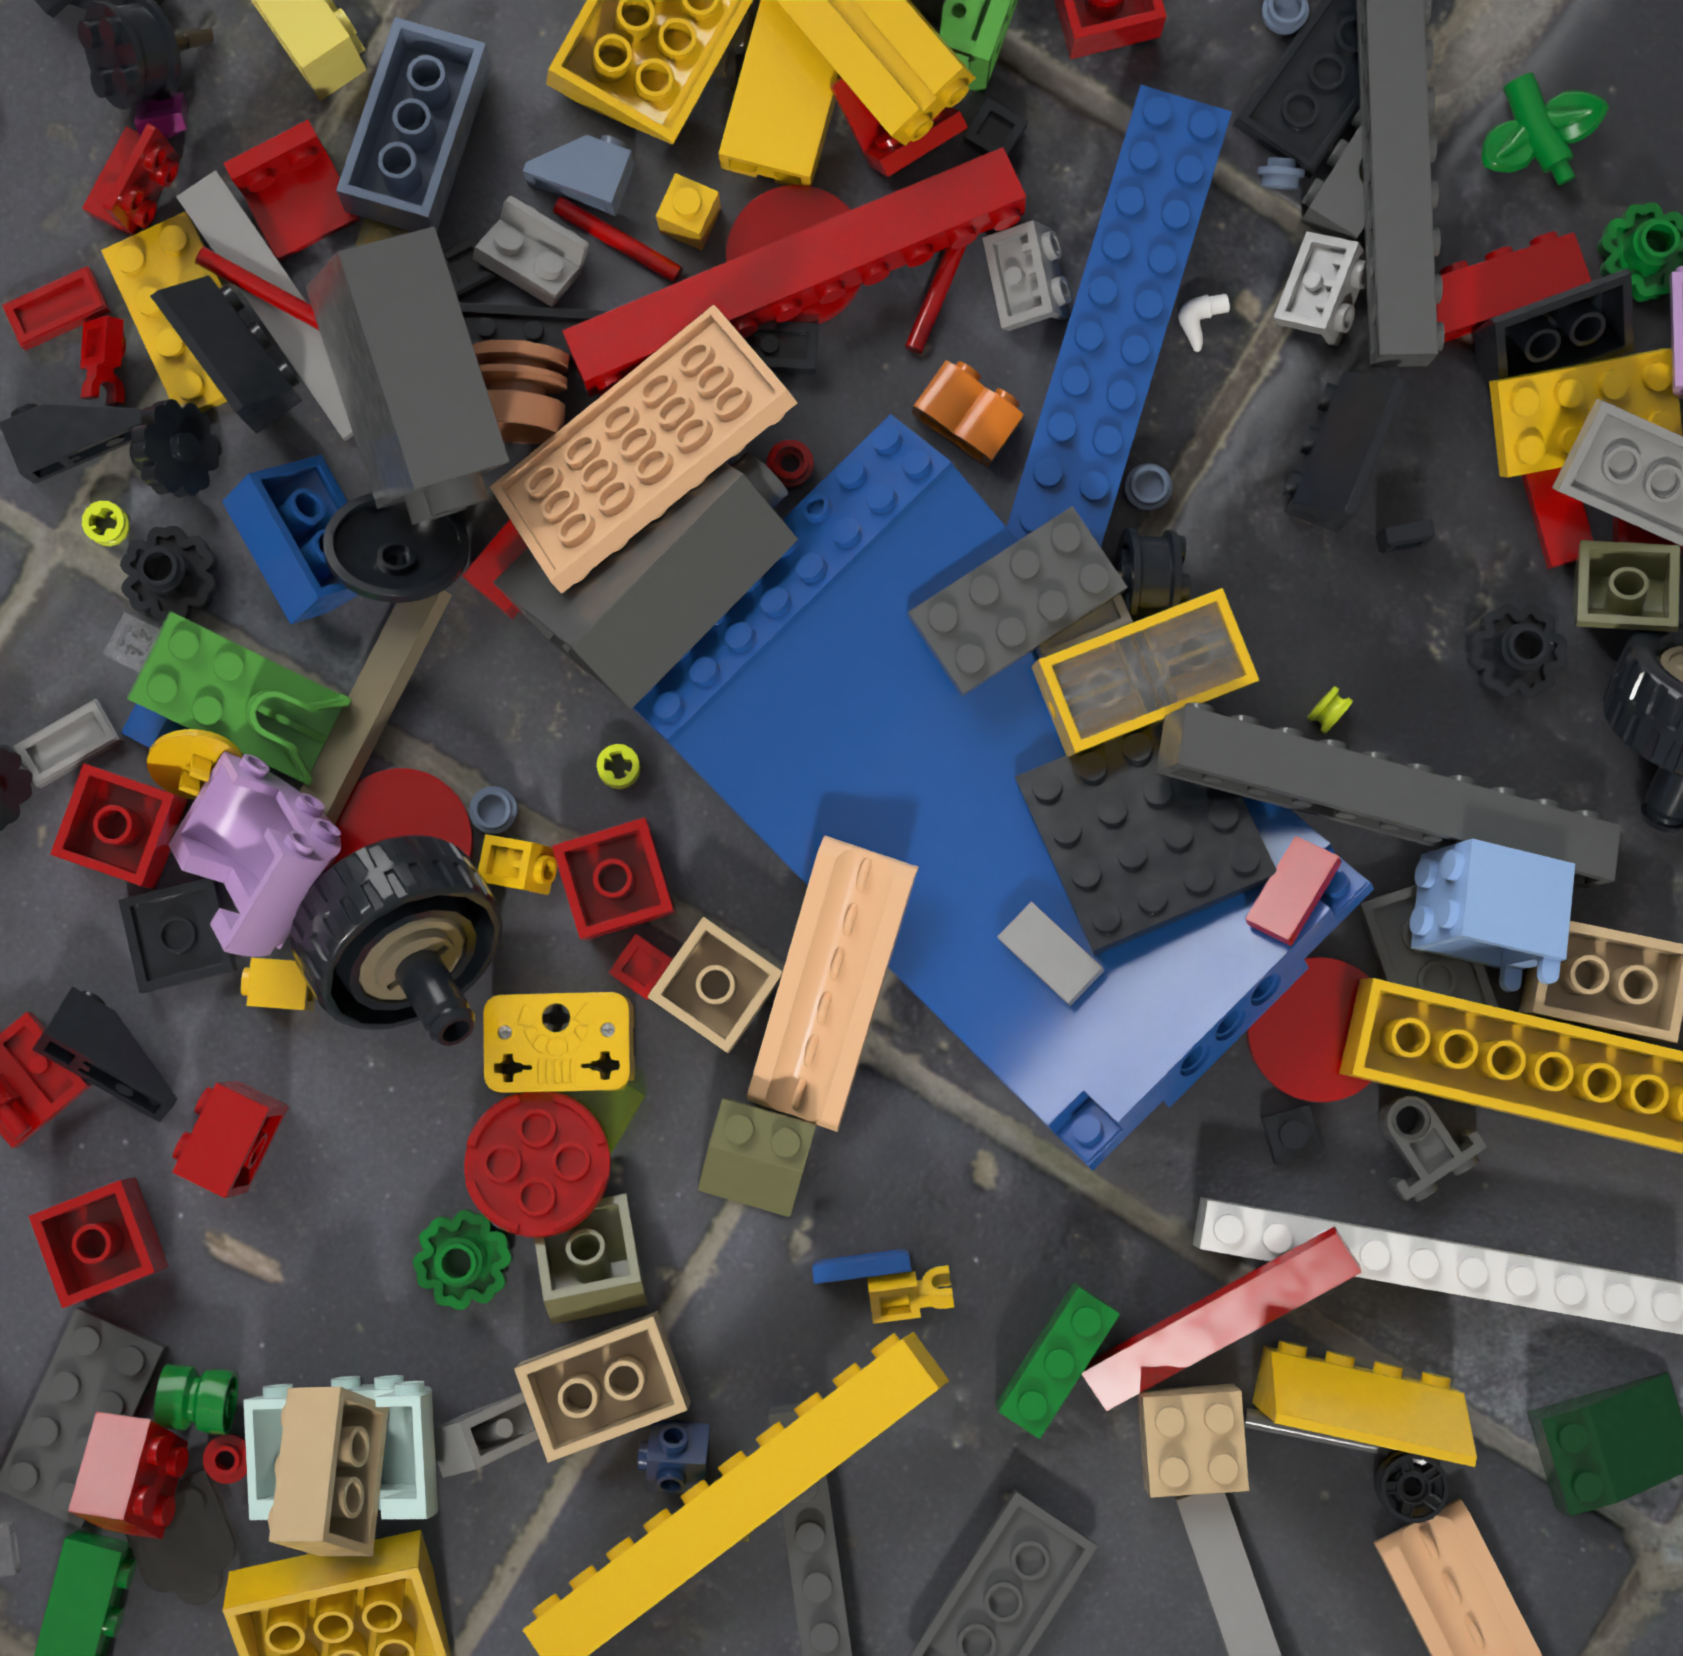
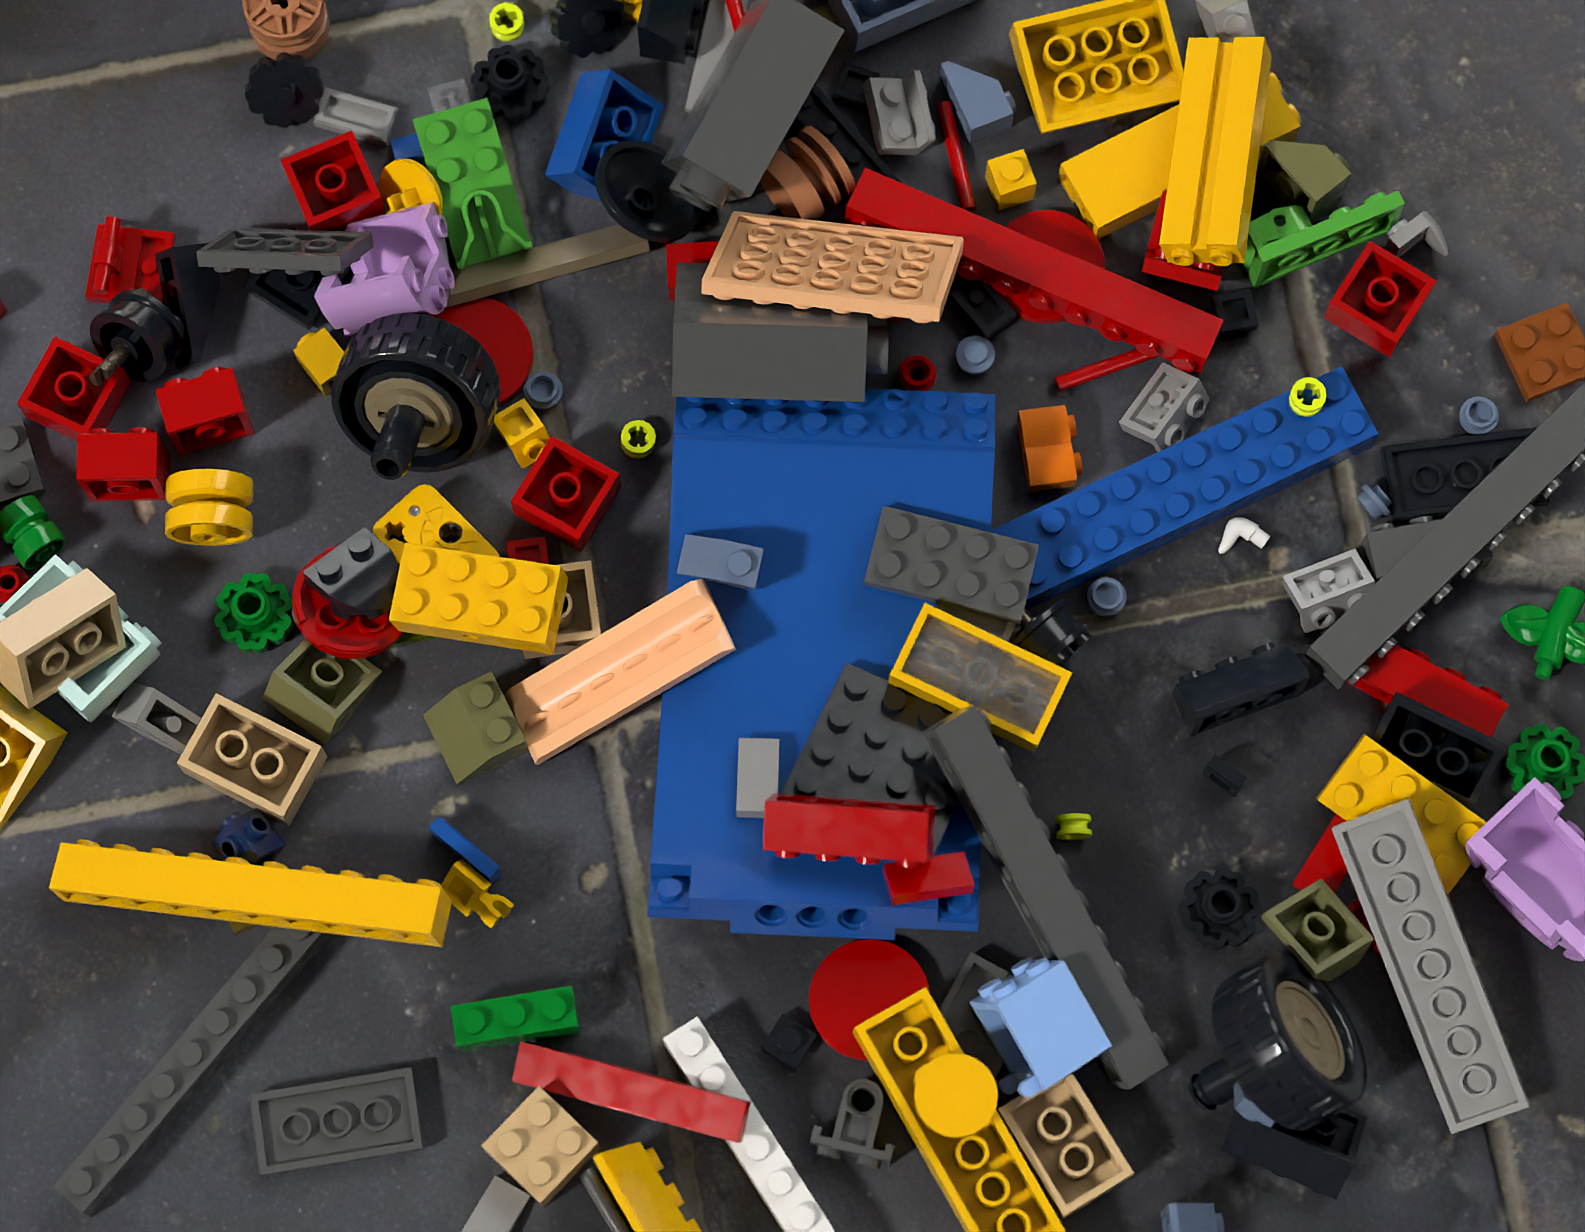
camera: 45 degrees right, 10 degrees down
none -> red brick [76,427,170,502]
none -> black wheel [89,288,184,386]
none -> yellow wheel [165,469,254,546]
none -> dark grey plate [197,228,374,276]
none -> black slope [303,527,399,620]
none -> yellow brick [389,543,569,655]
none -> sand blue slope [677,534,764,591]
none -> red brick [763,793,936,868]
none -> yellow piece [914,1053,998,1138]
none -> sand blue plate [956,336,995,375]
none -> neon yellow bush [1289,377,1327,417]

